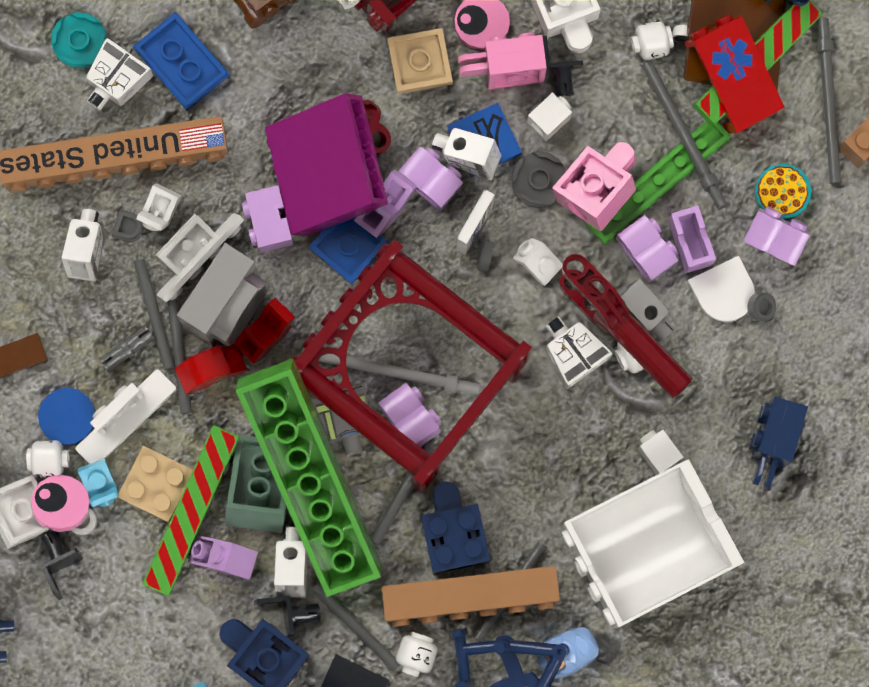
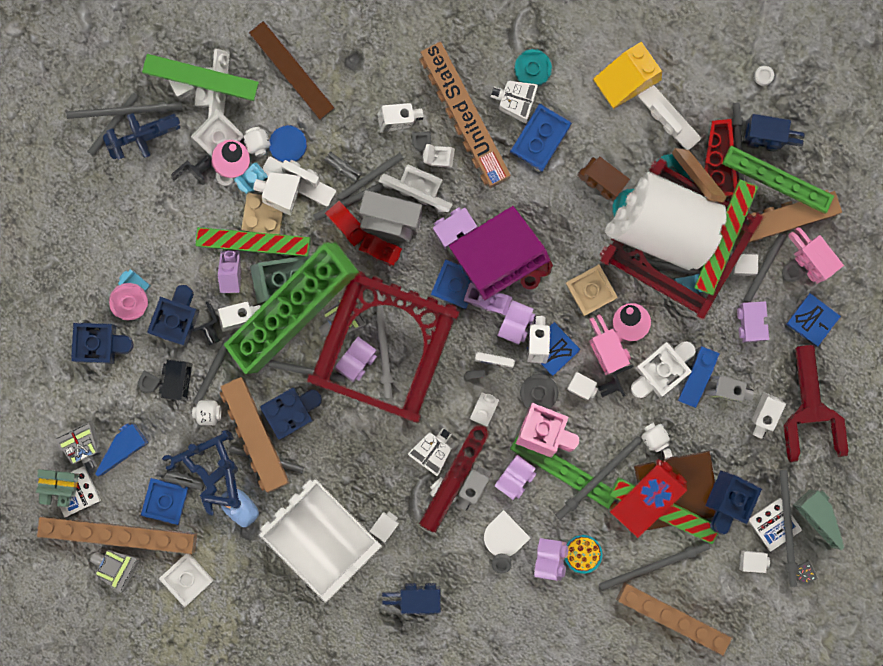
camera: 75 degrees right, 5 degrees up
lavender brick [668,206,716,274] -> none
none -> white torso [253,172,301,215]

